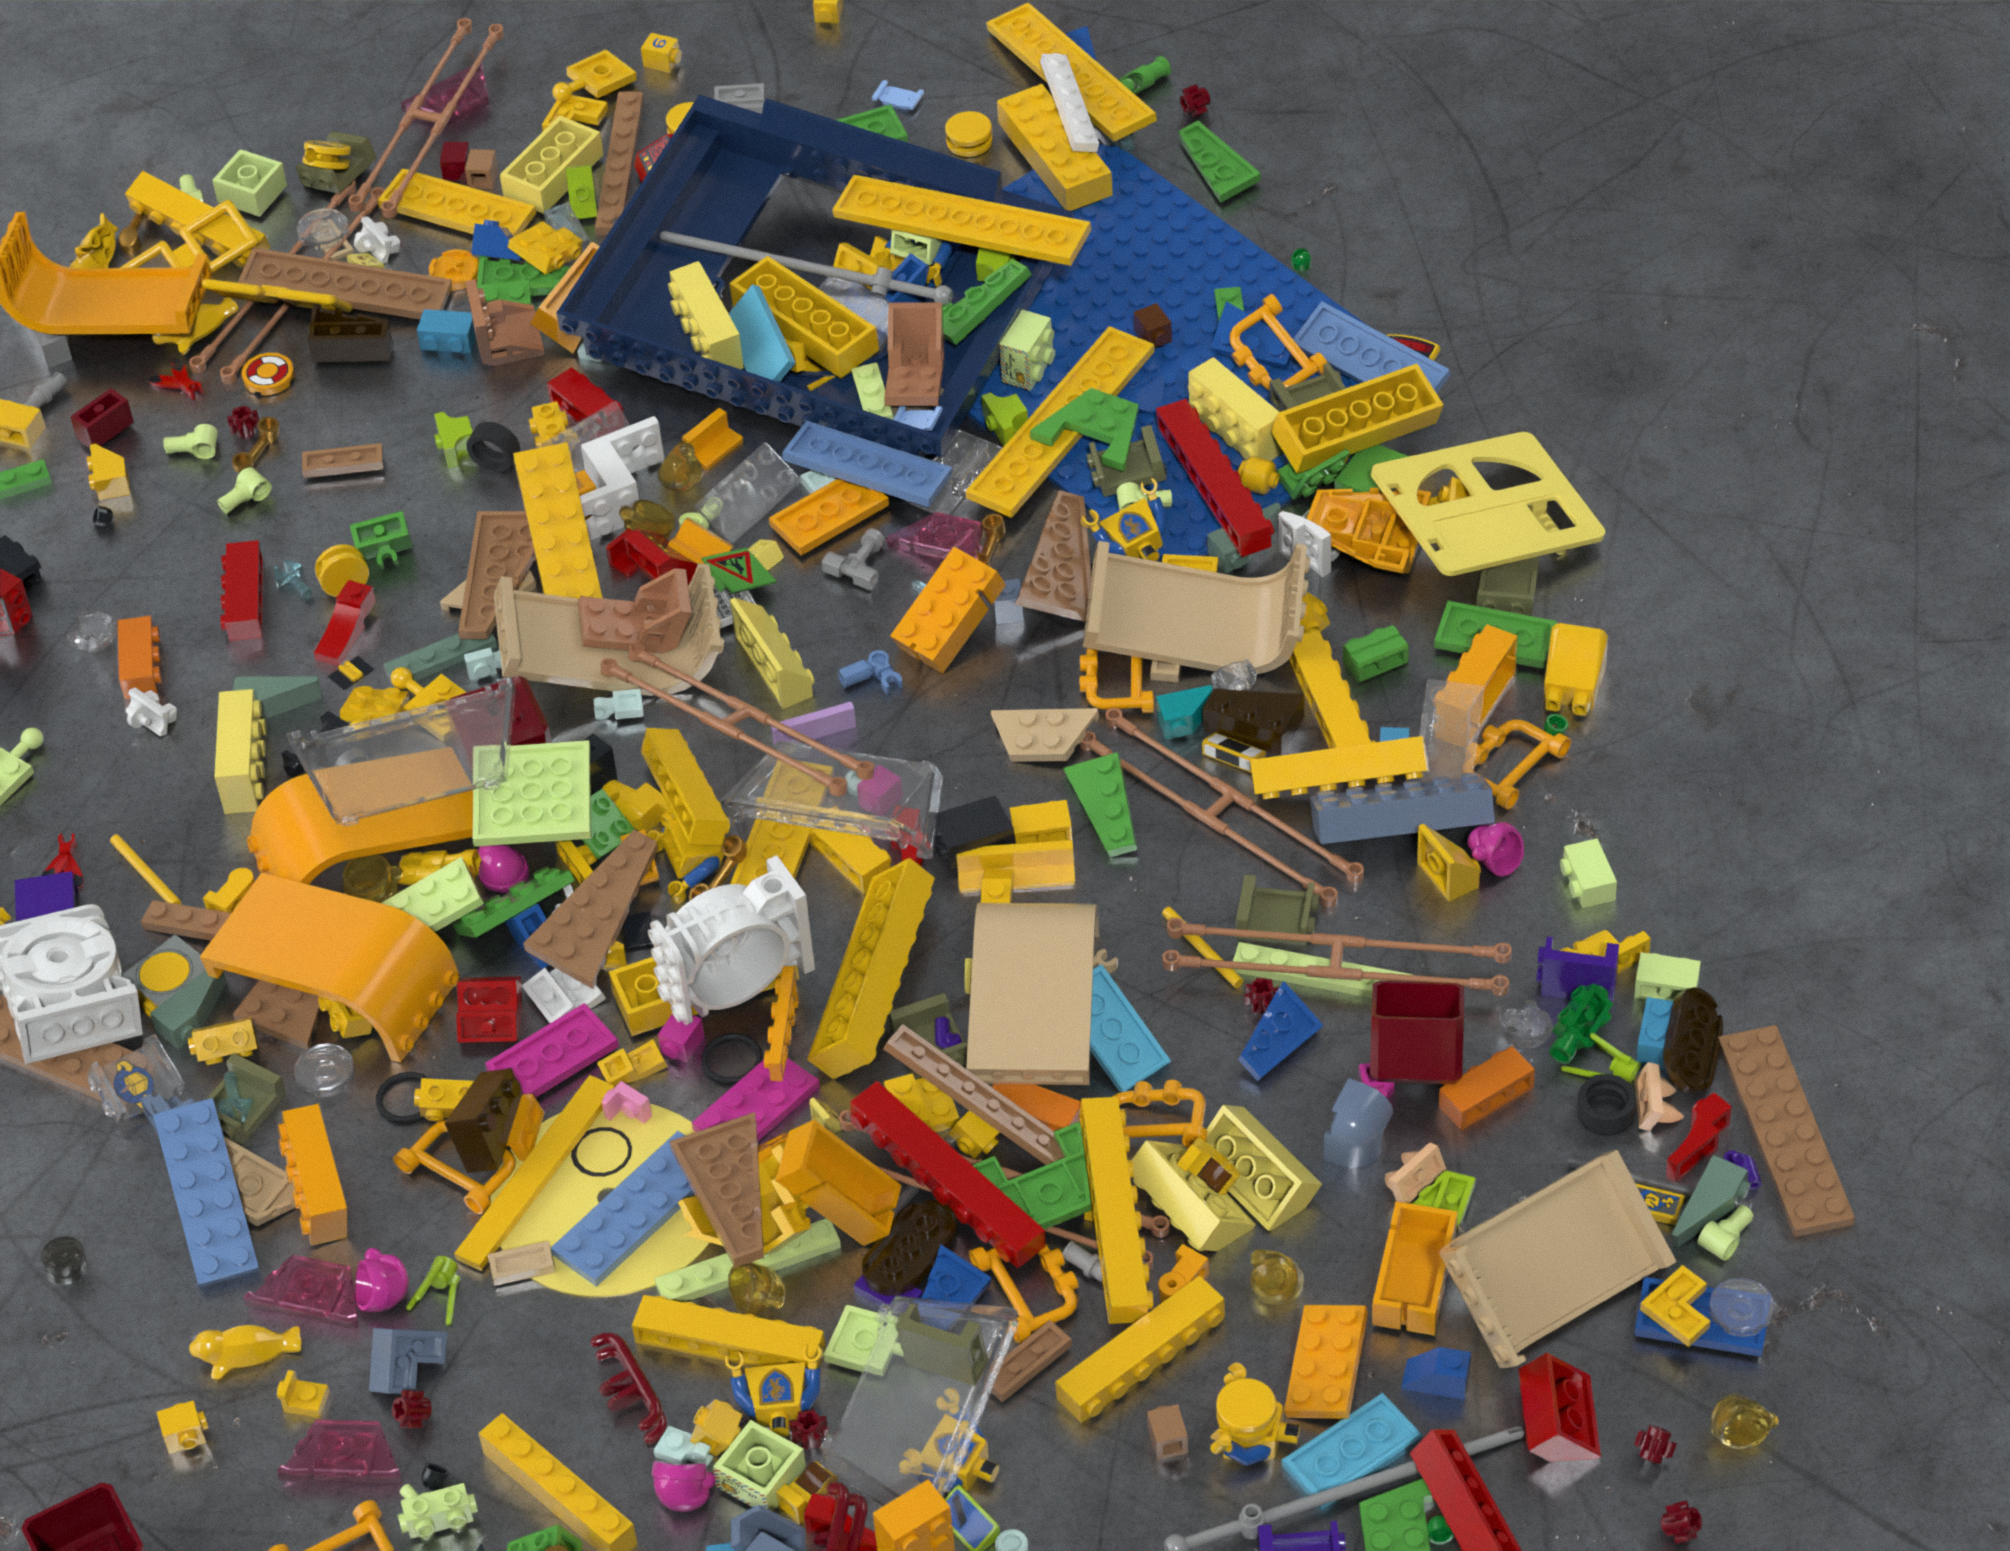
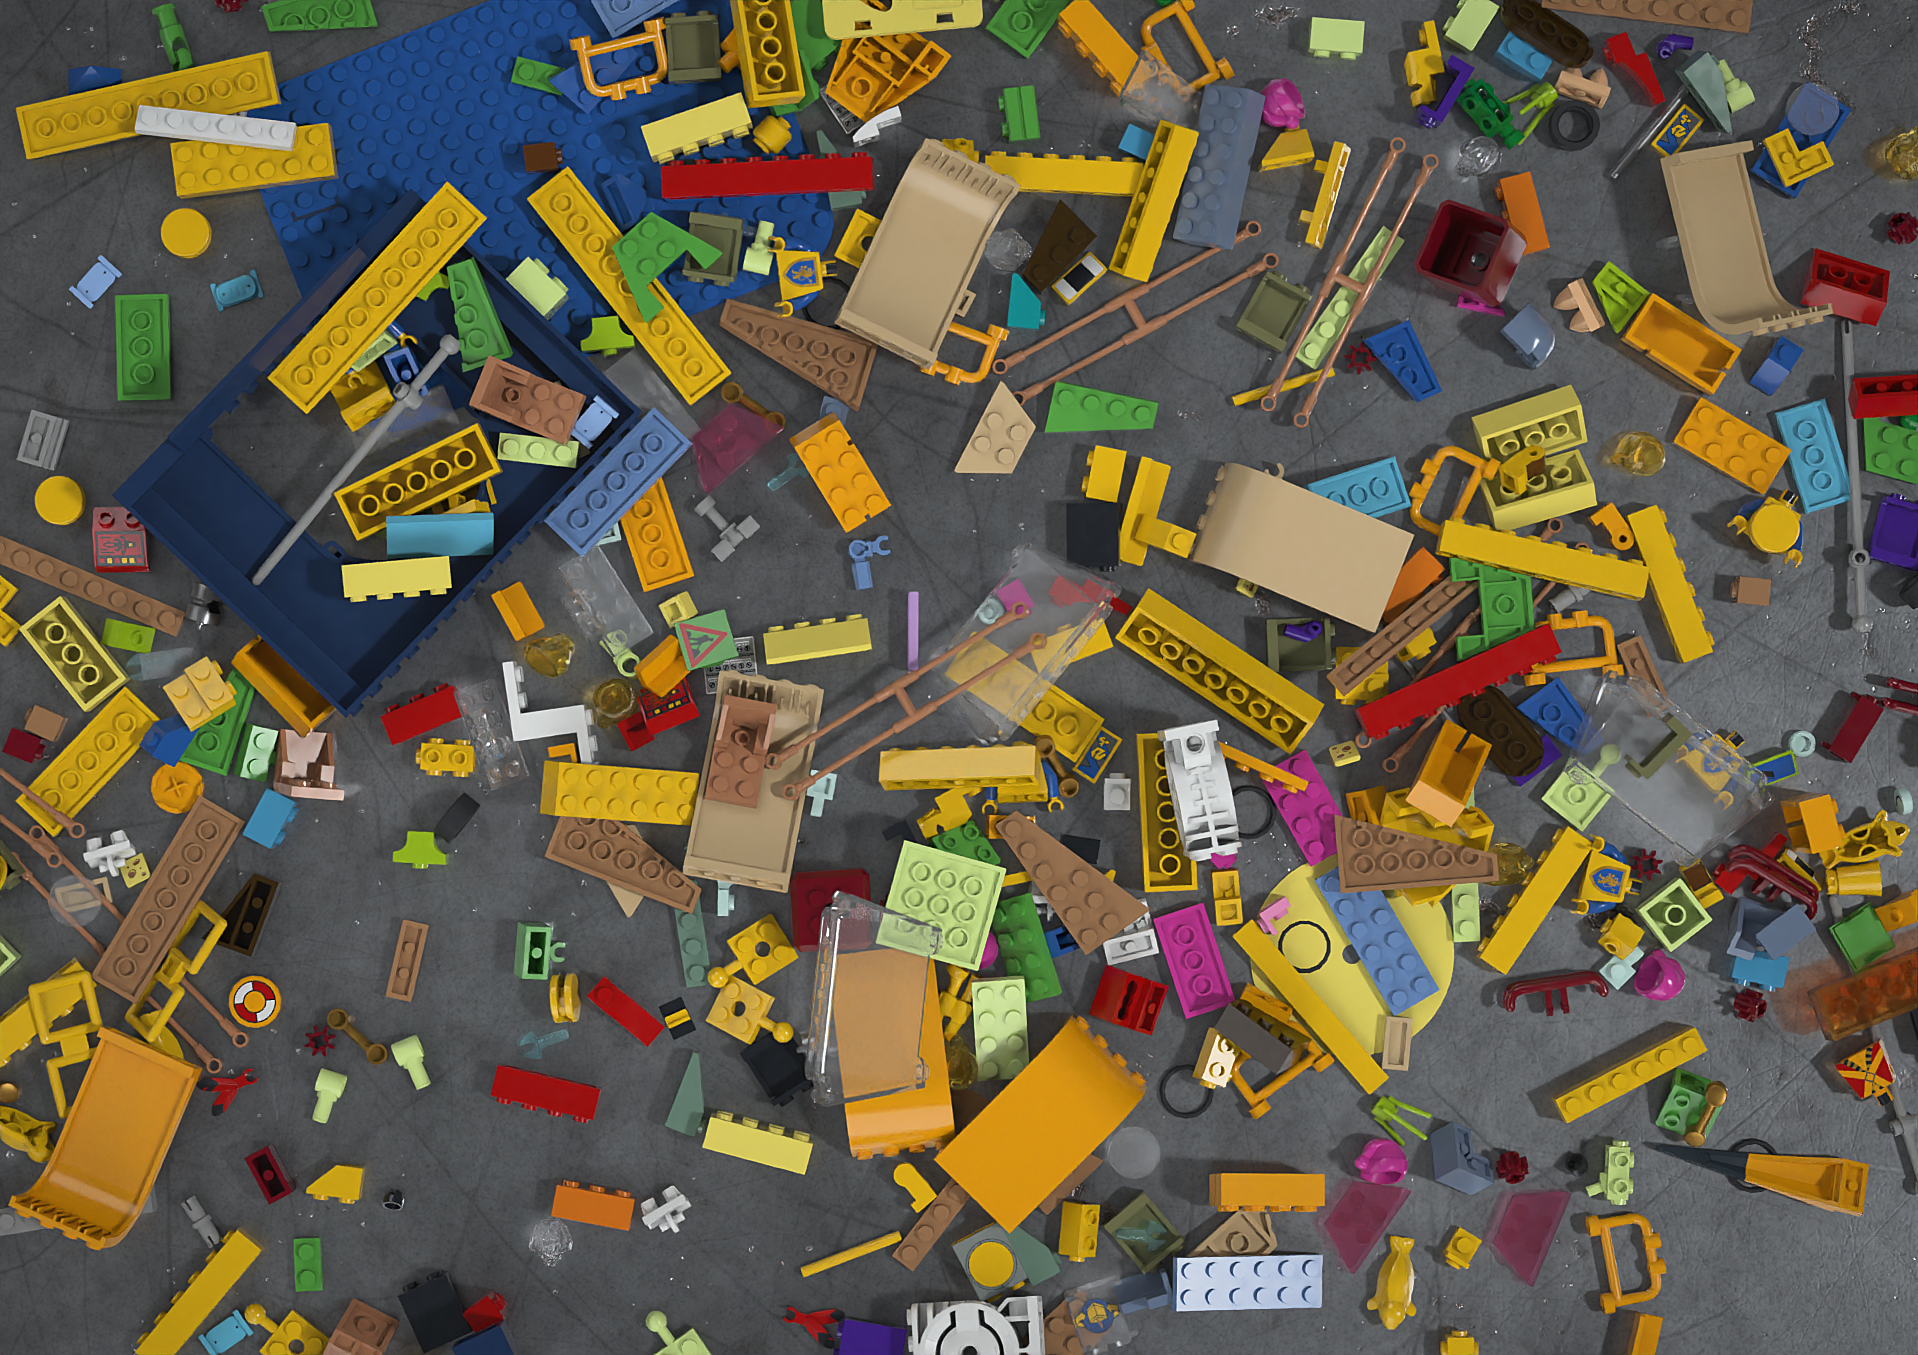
camera: 75 degrees left, 40 degrees up
none -> yellow hinge [1299,141,1351,249]

